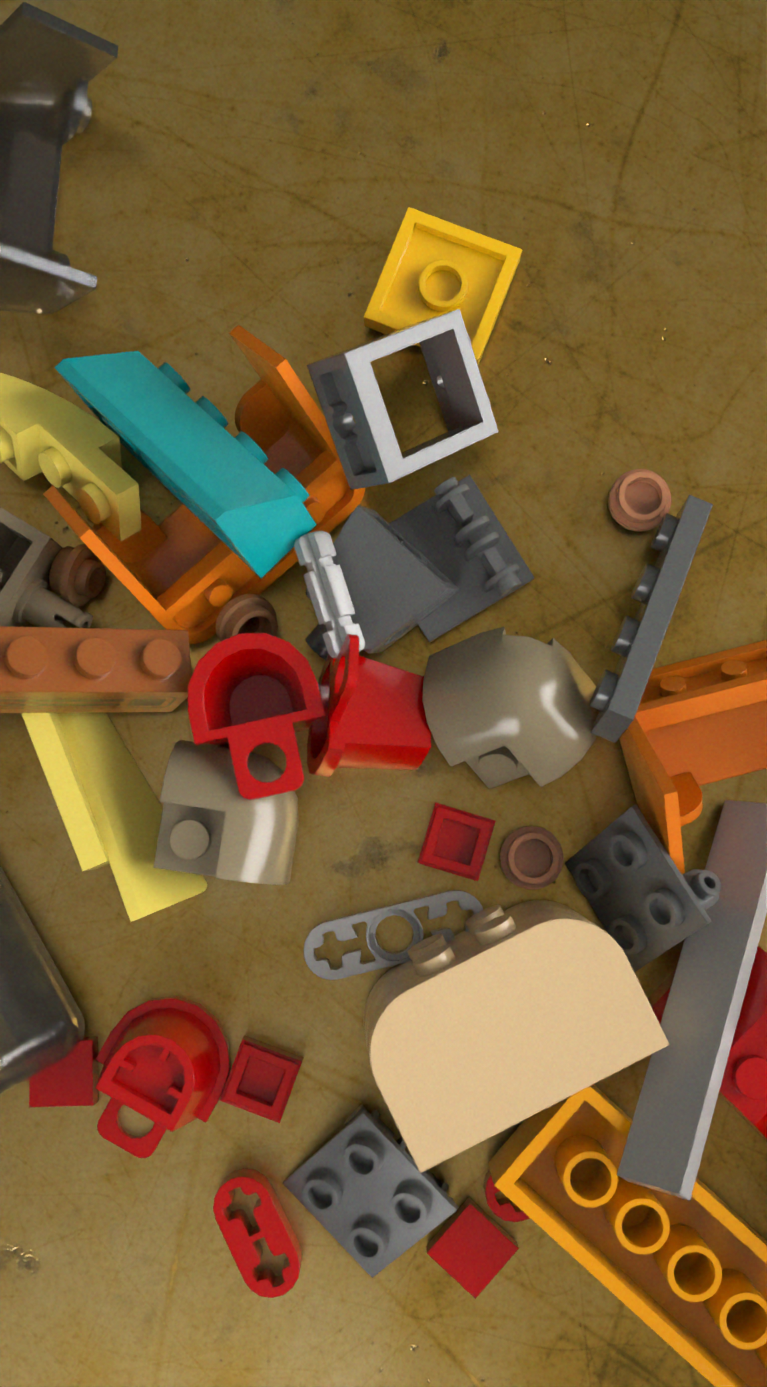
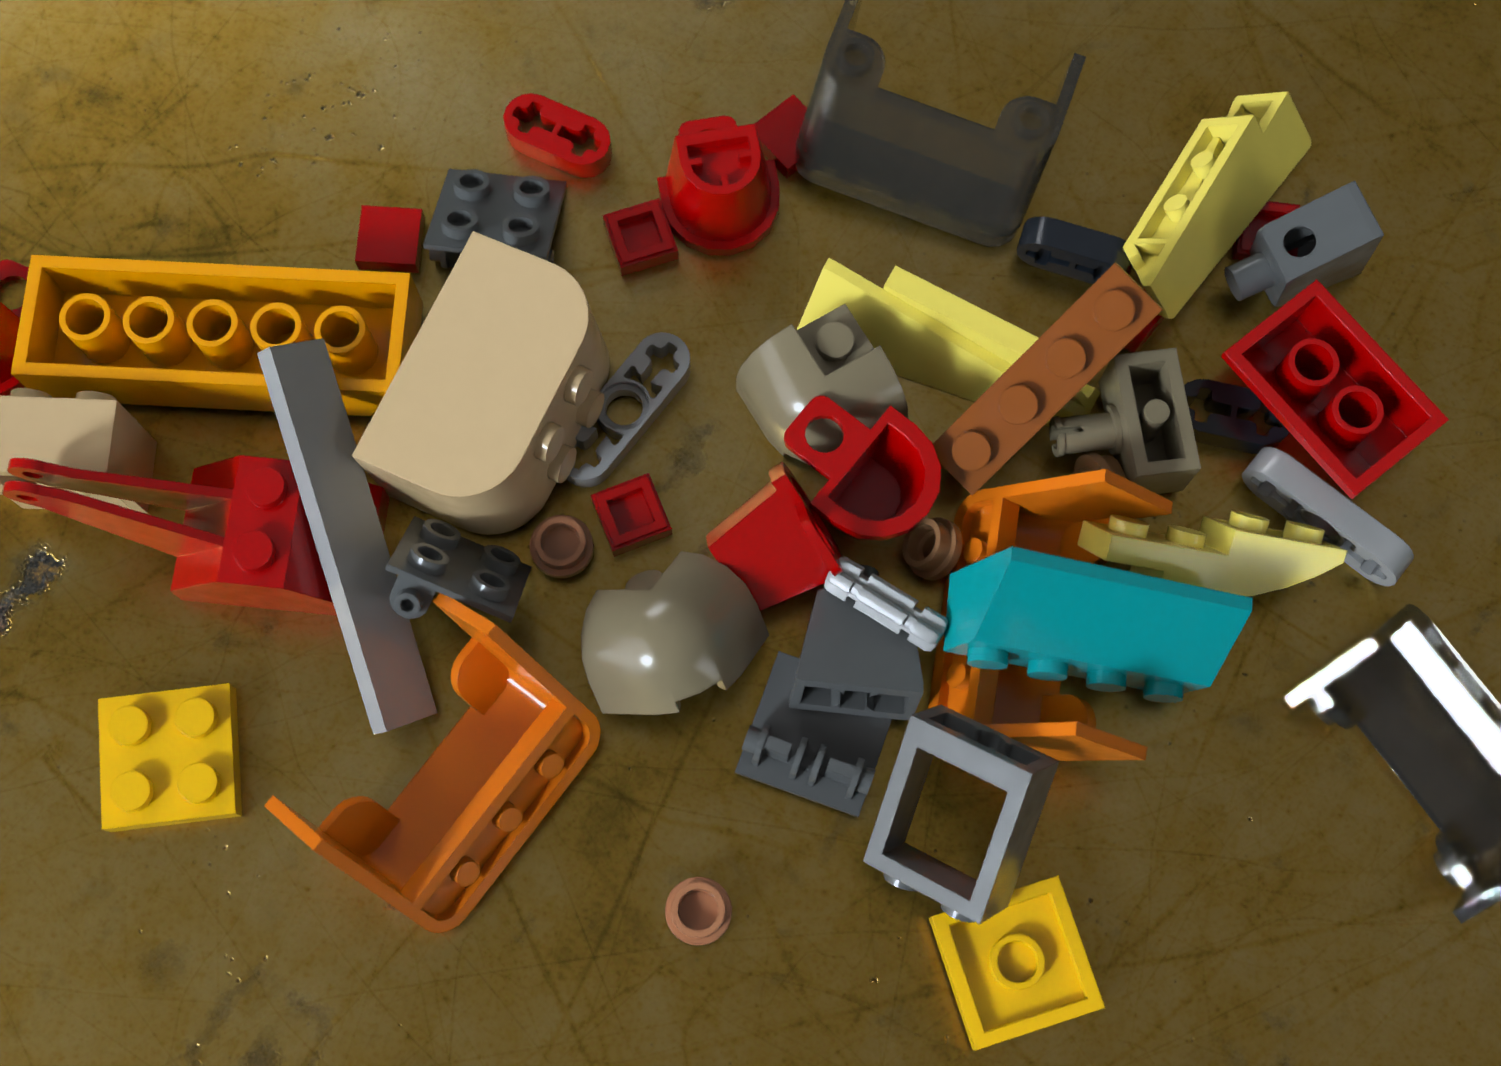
camera: 135 degrees right, 10 degrees down
dark grey plate [590,495,713,743] -> none

